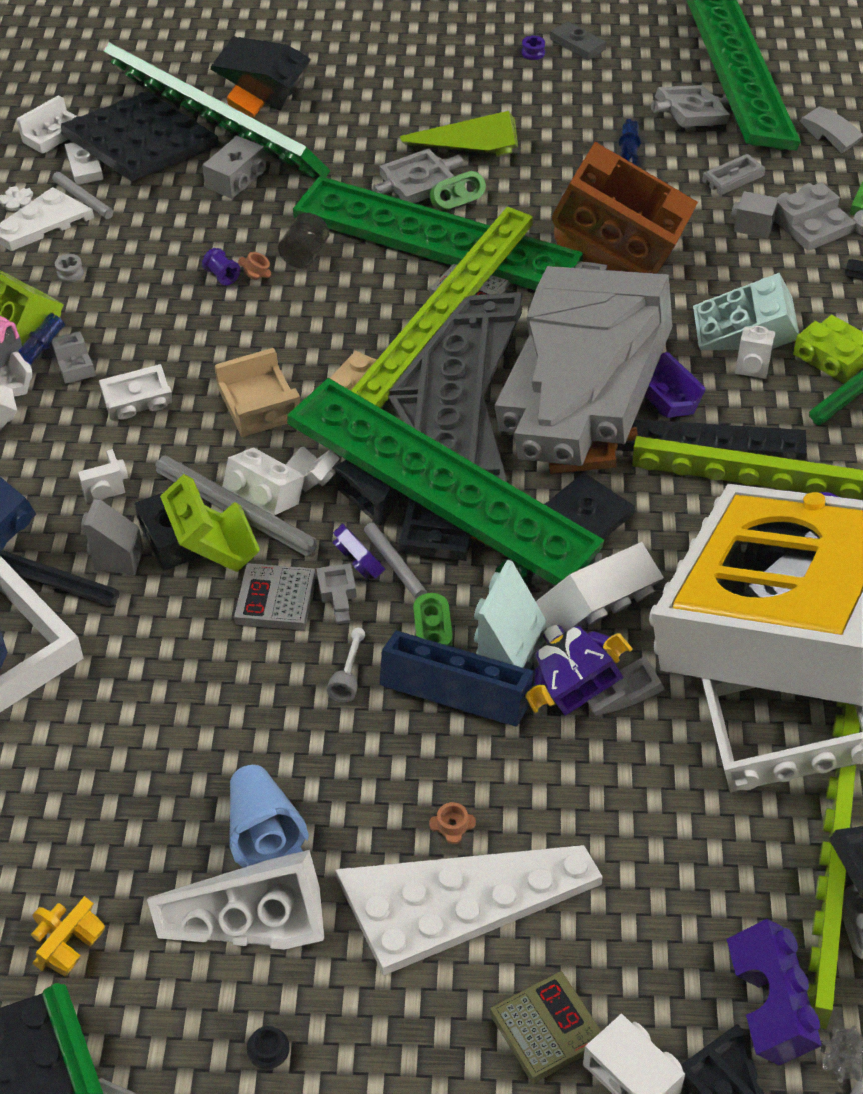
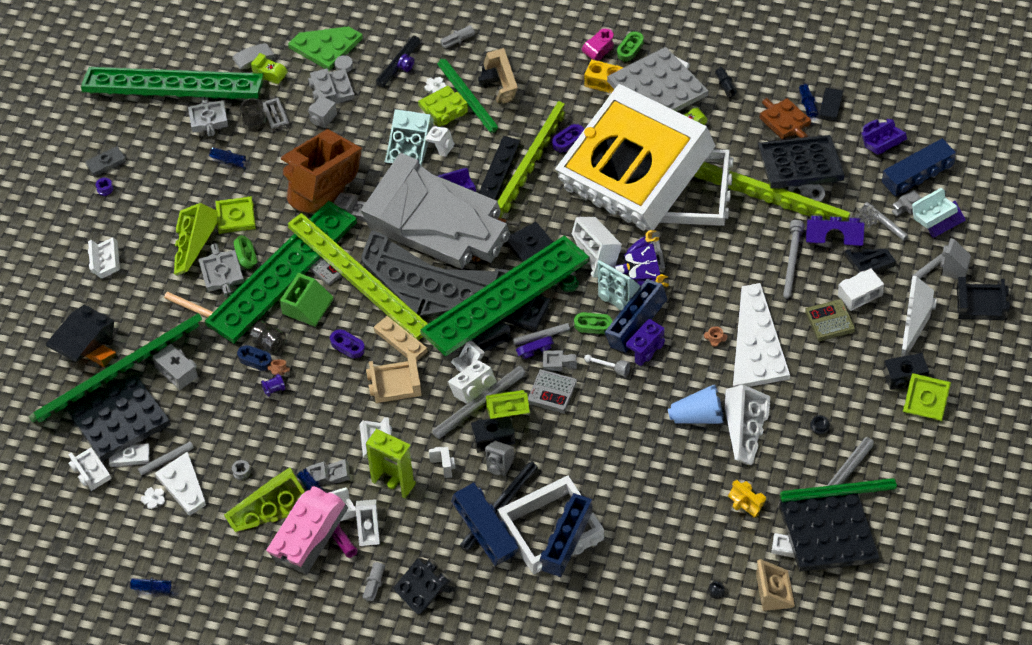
camera: 75 degrees left, 5 degrees up
none -> white bracket [88,237,120,279]
none -> light nougat bar [164,292,213,318]
none -> lime tile [215,196,256,234]
none -> dark blue beam [237,345,272,371]
none -> clear smoke wheel [240,98,266,132]
none -> lime leg [251,53,288,84]
none -> bright green slope [280,273,334,327]
none -> dark purple plate [330,330,365,358]
none -> lime door [366,429,416,499]
none -> dark purple bracket [626,319,665,366]
none -> light grey piece [783,220,805,299]

